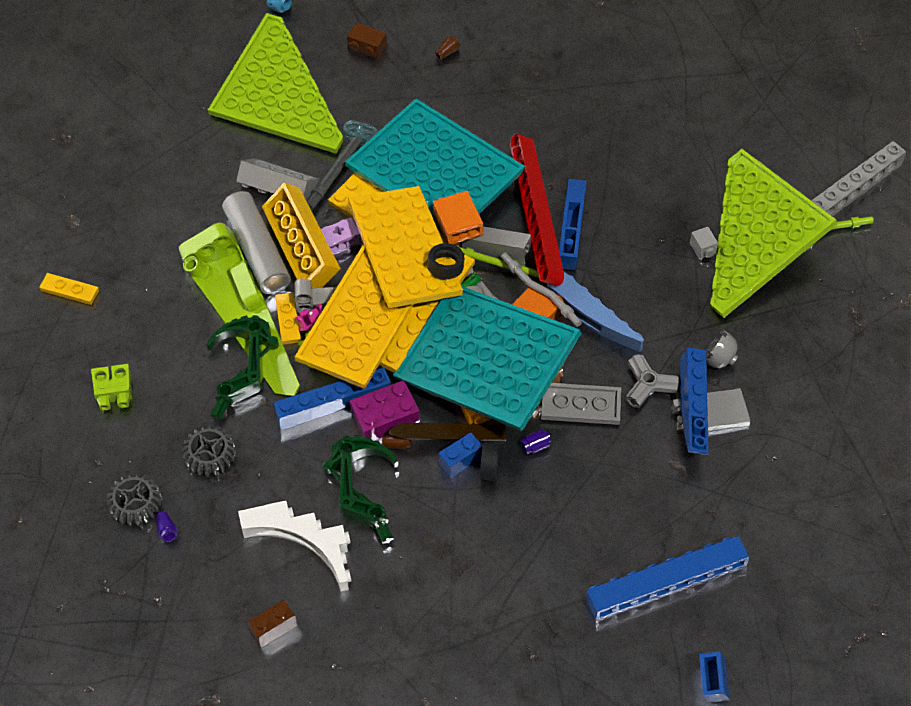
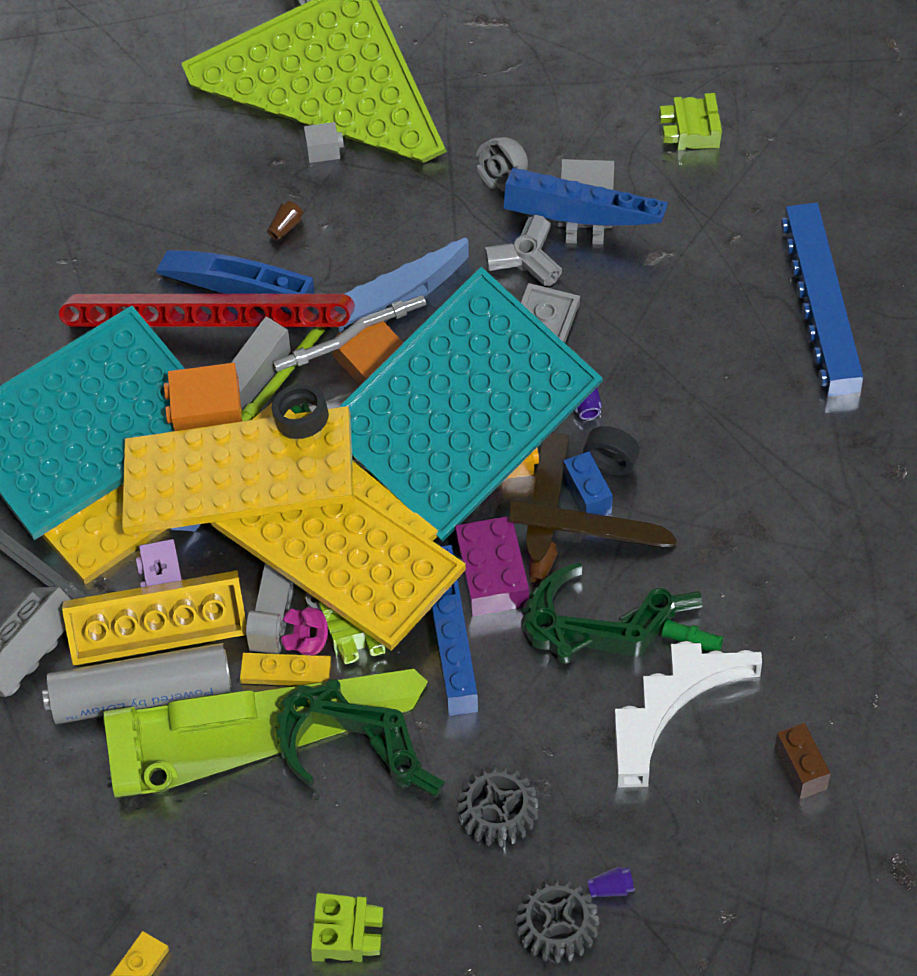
camera: 75 degrees left, 0 degrees up
none -> reddish brown cone [267,200,304,241]
none -> dark brown piece [509,500,677,547]
none -> lime hips [659,93,722,150]
none -> green pin [662,619,724,652]

